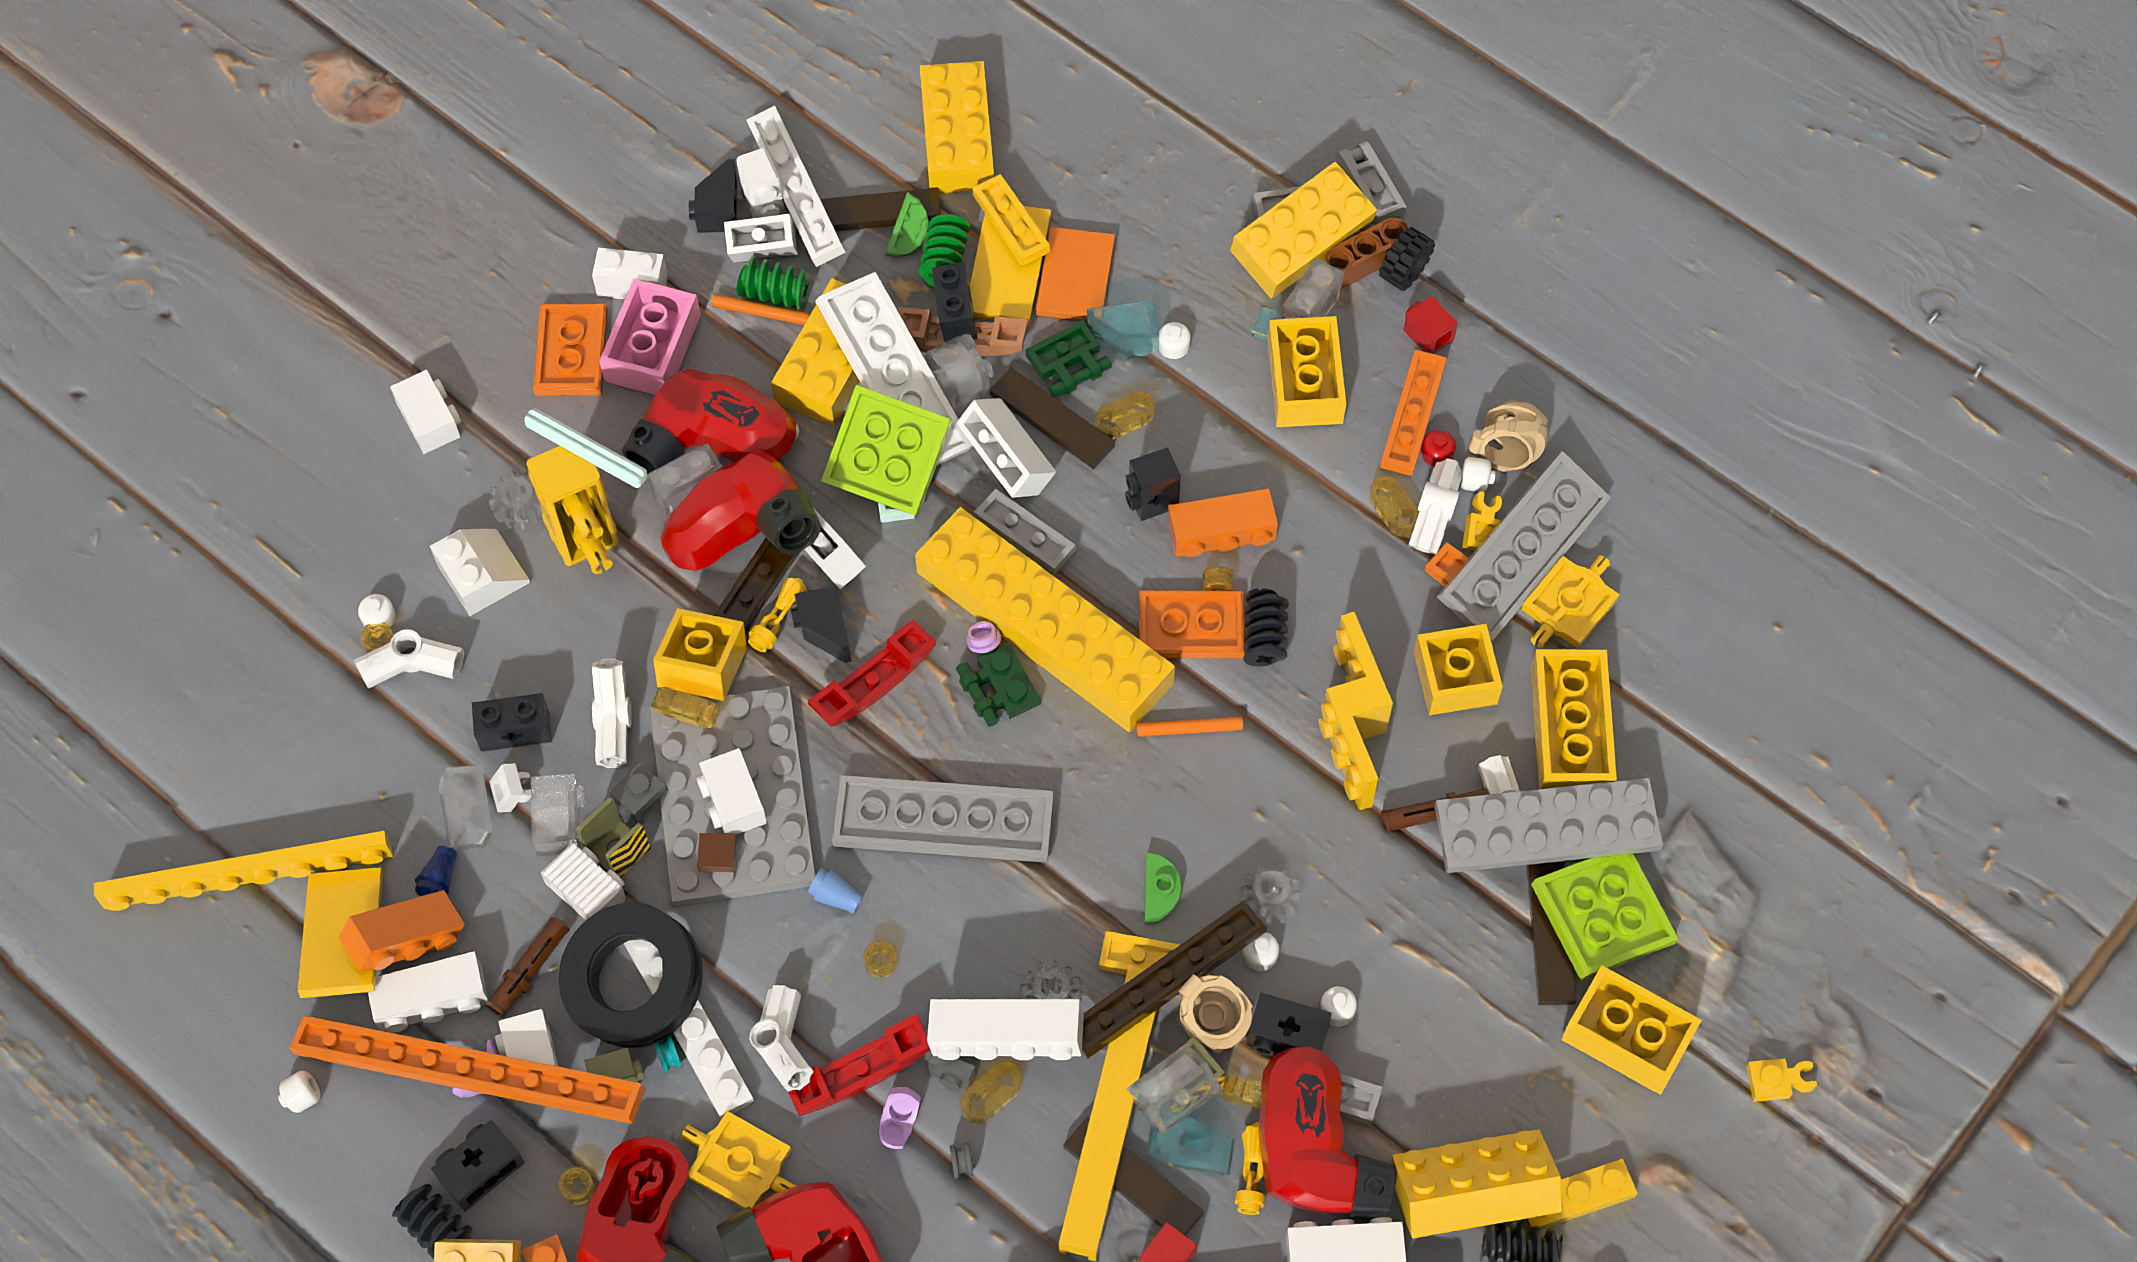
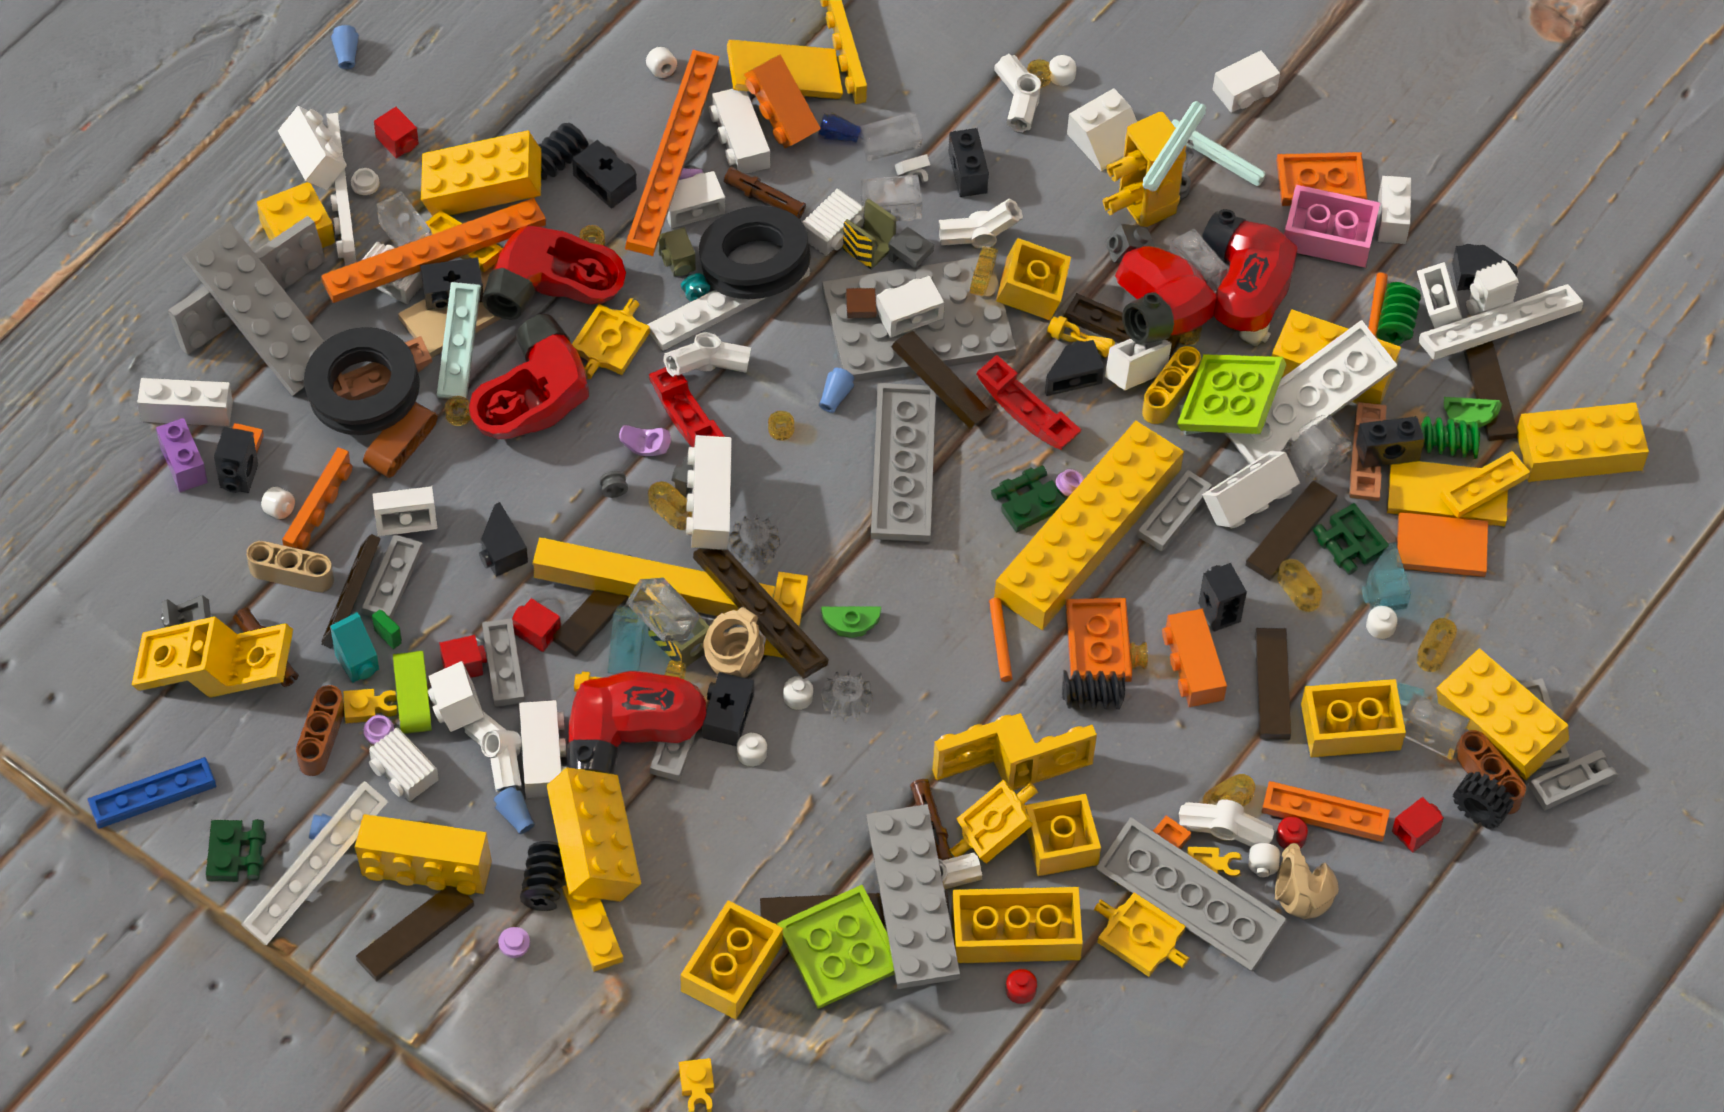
camera: 85 degrees right, 5 degrees down
none -> dark brown tile [891,330,992,430]
none -> yellow plate [950,780,1039,864]
none -> red piece [1005,969,1037,1004]
none -> dark grey bracket [1106,223,1155,263]
none -> yellow beam [1142,346,1201,424]
none -> light aqua axle [1171,119,1266,186]
none -> dark brown tile [1255,628,1291,739]
none -> clear yellow beam [1416,618,1457,672]

